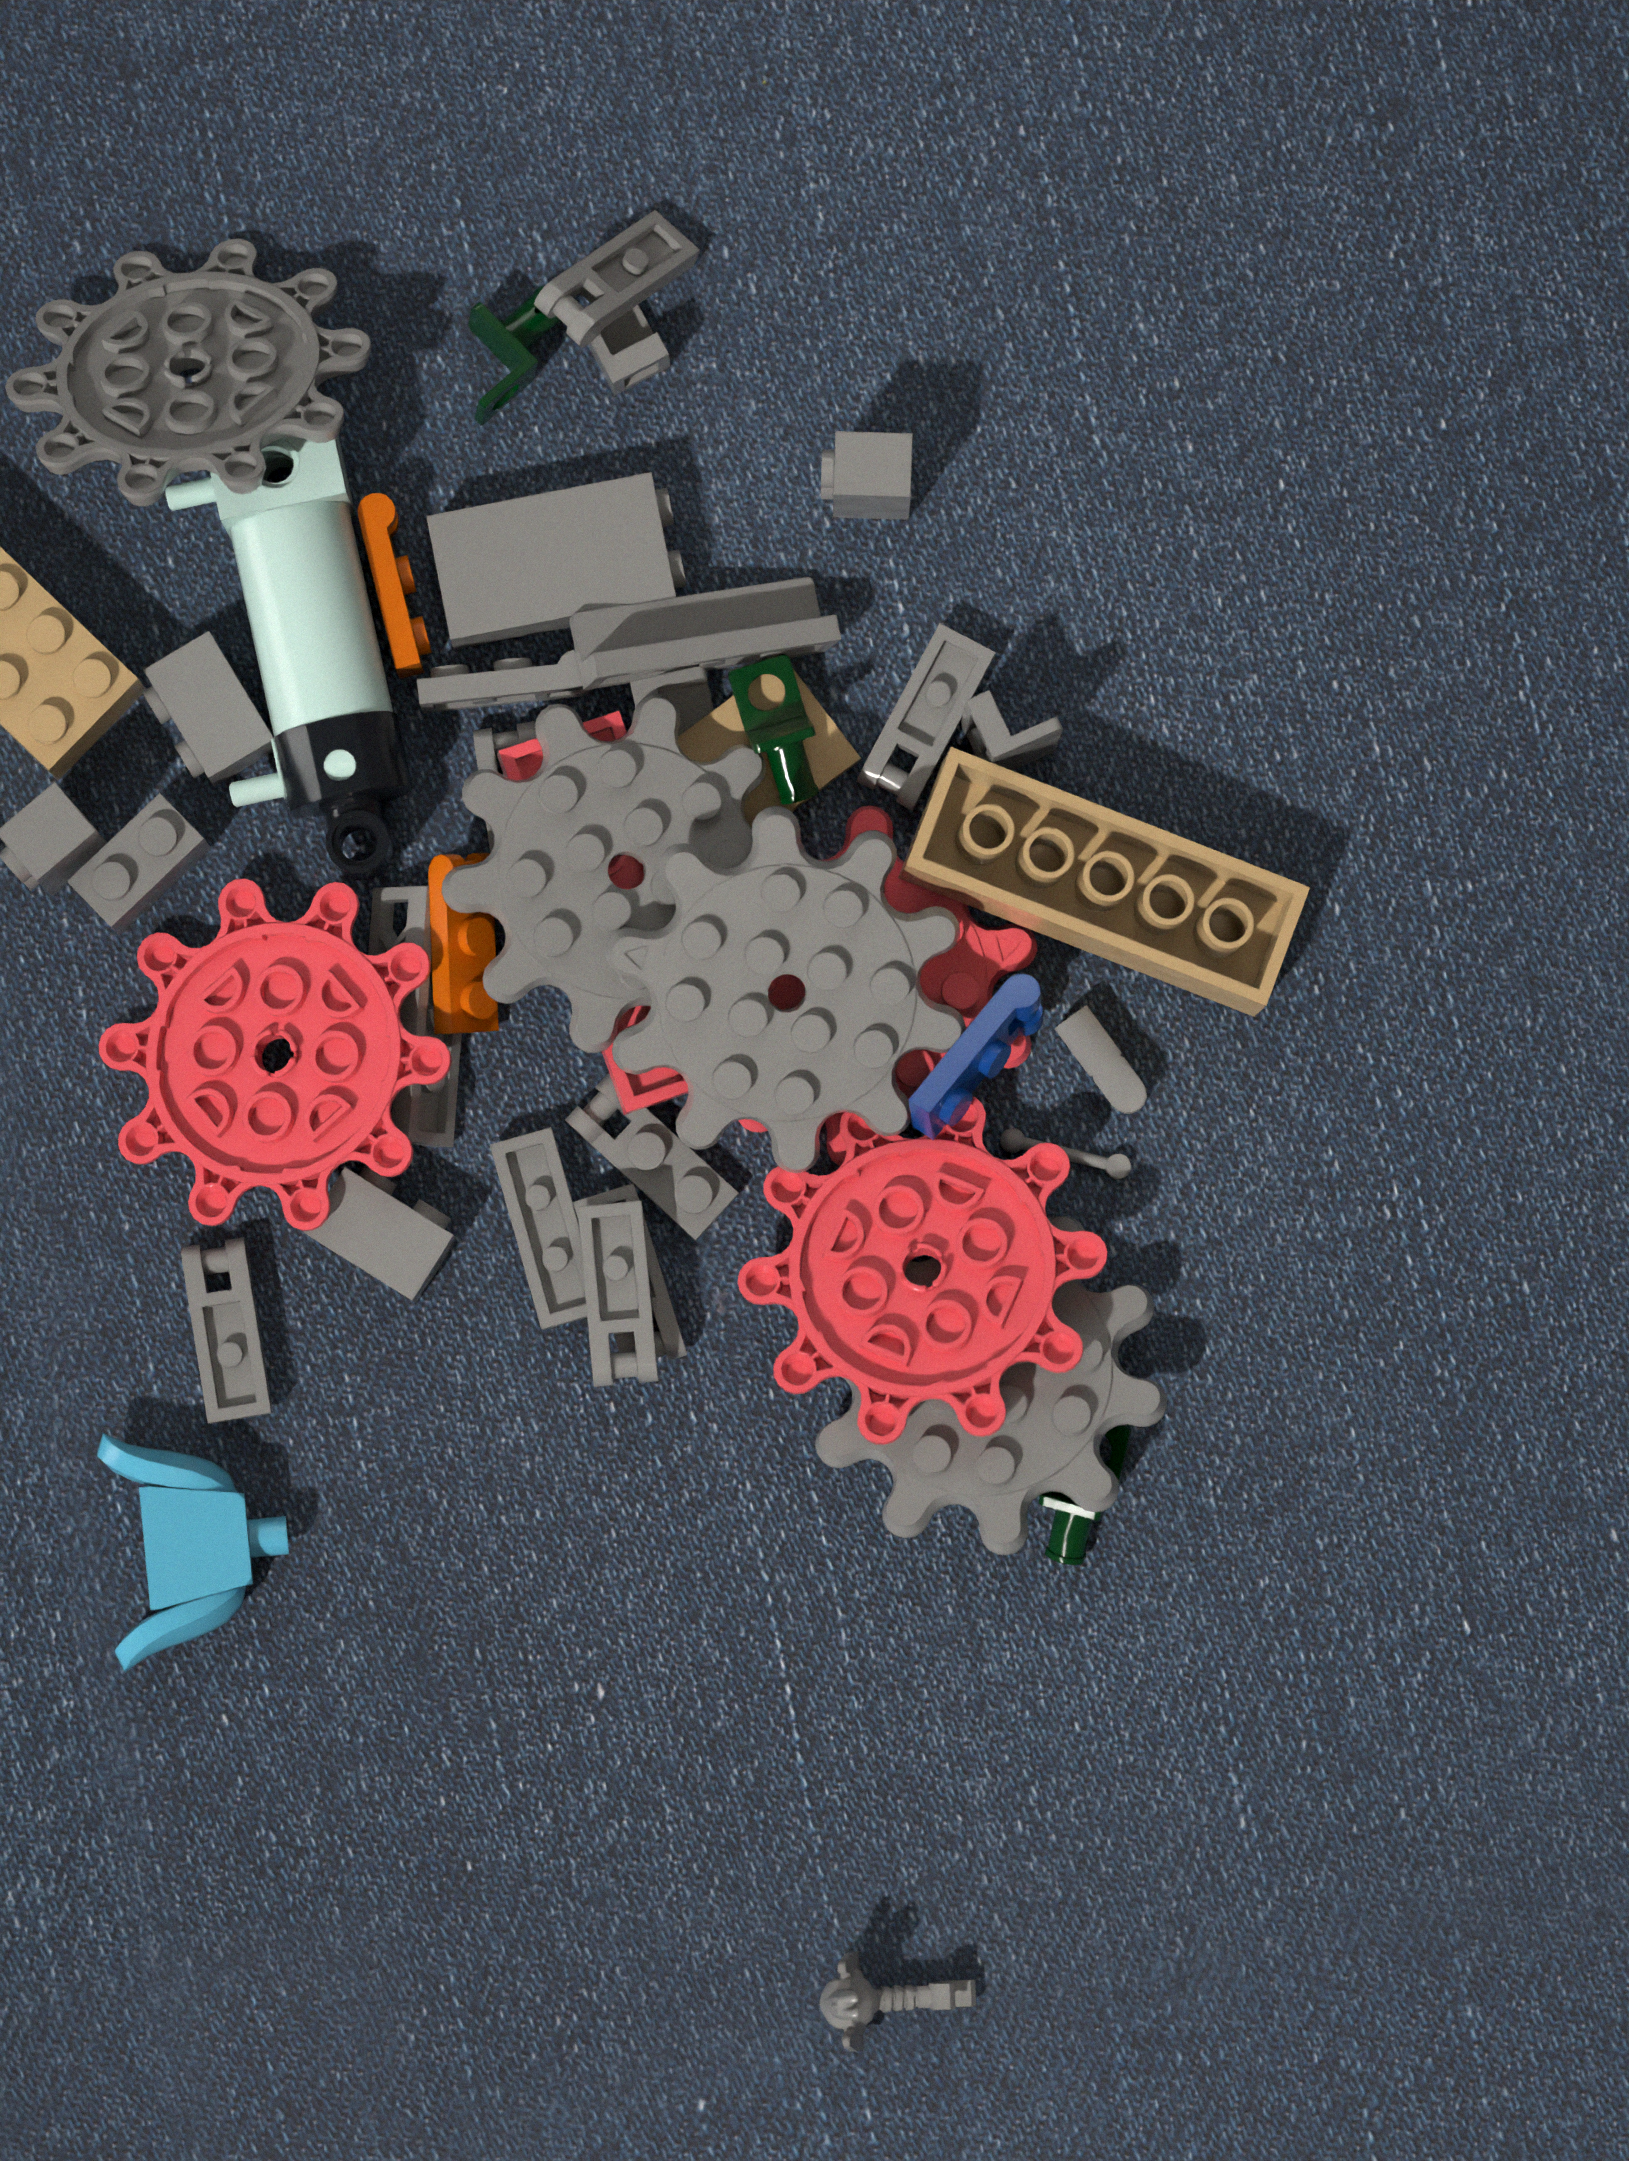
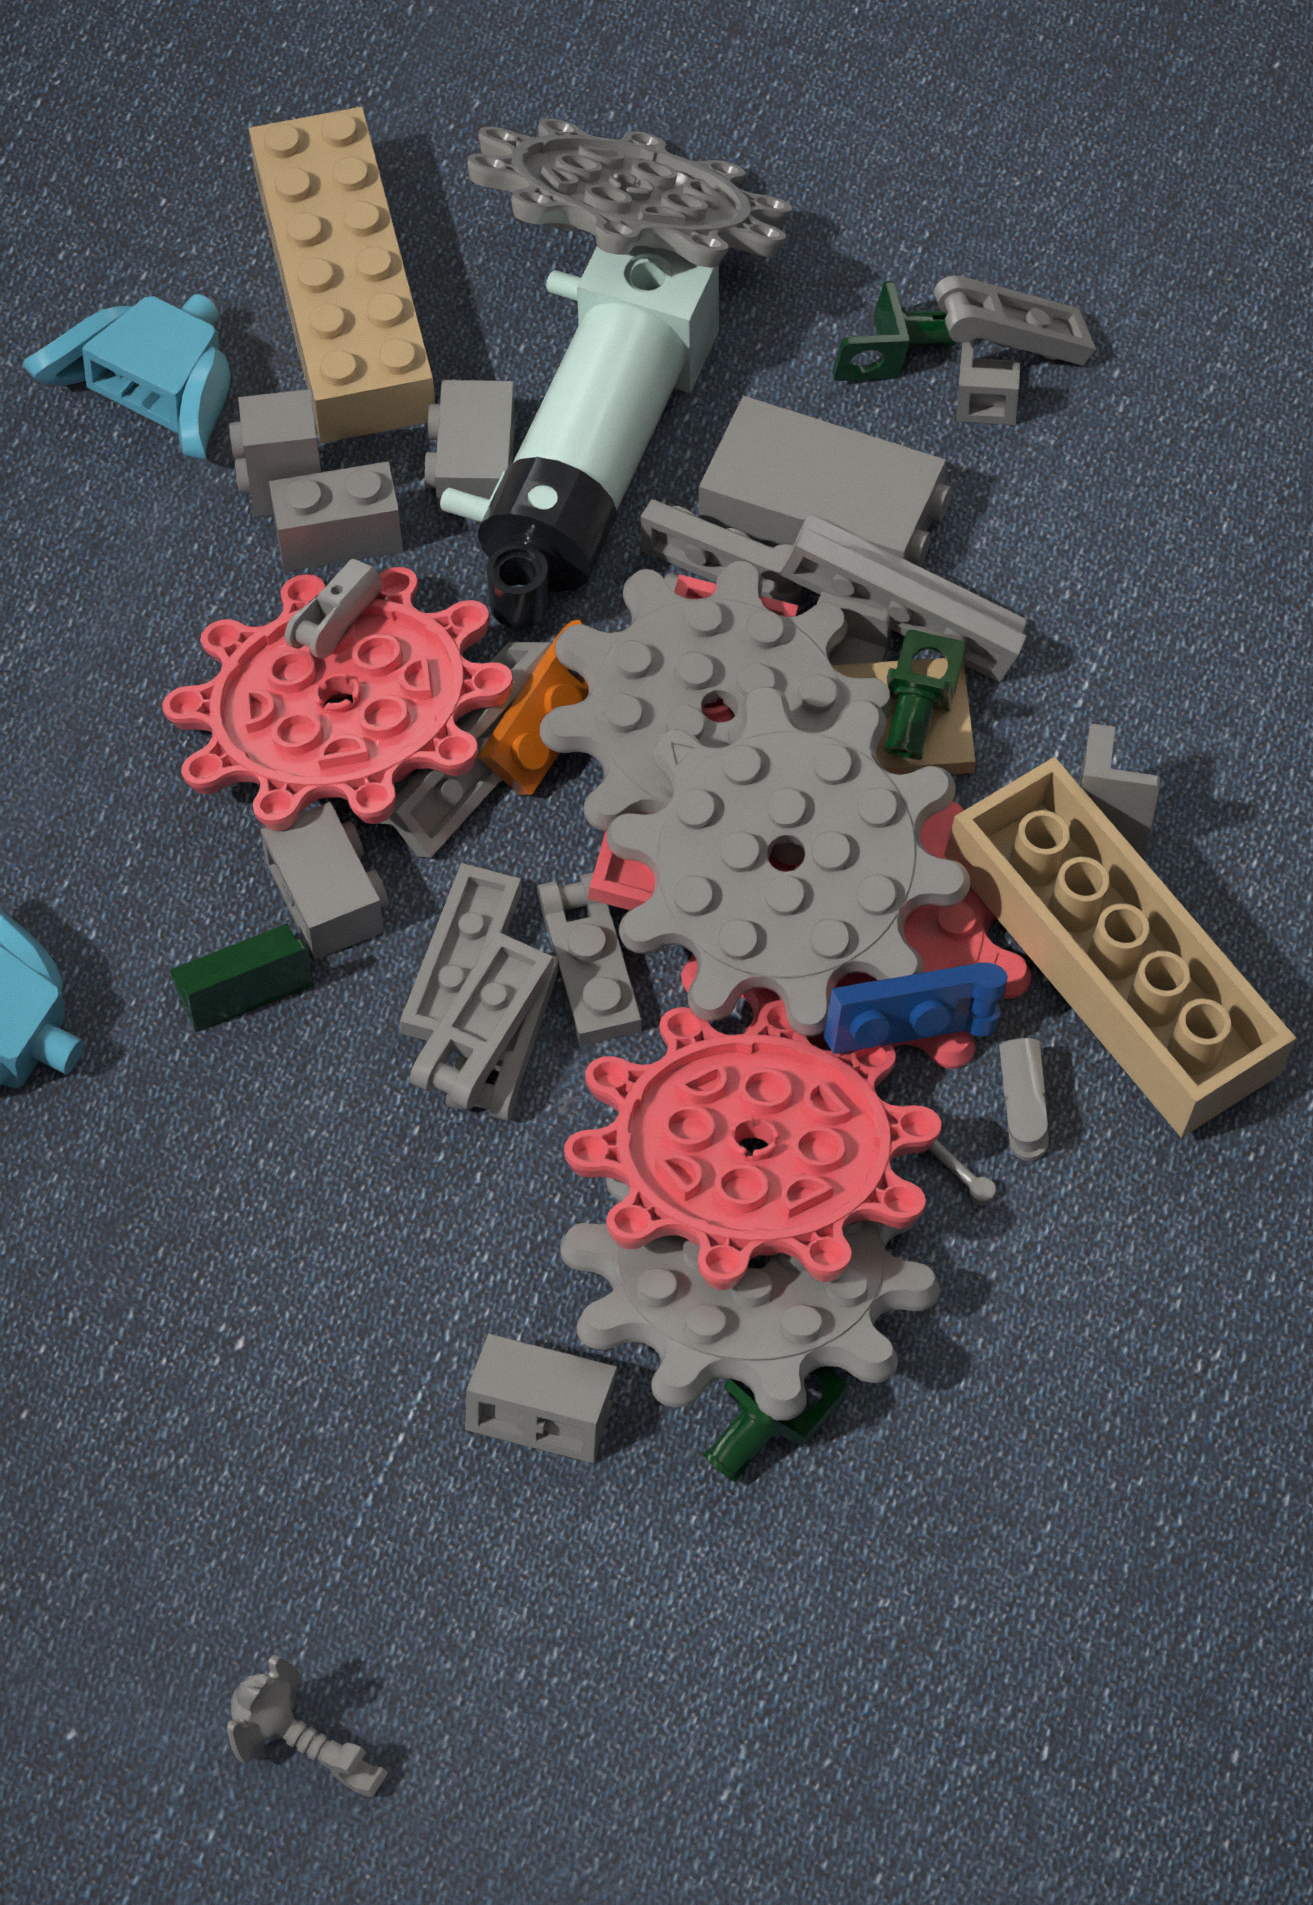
camera: 35 degrees right, 25 degrees down
light grey plate [181,1237,273,1424] -> none
orange plate [358,493,432,679] -> none
light grey brick [821,431,913,520] -> none
light grey plate [856,623,996,811] -> none
none -> dark green panel [170,923,314,1032]
none -> light grey bar [285,558,383,659]
none -> light grey hinge [465,1333,617,1464]

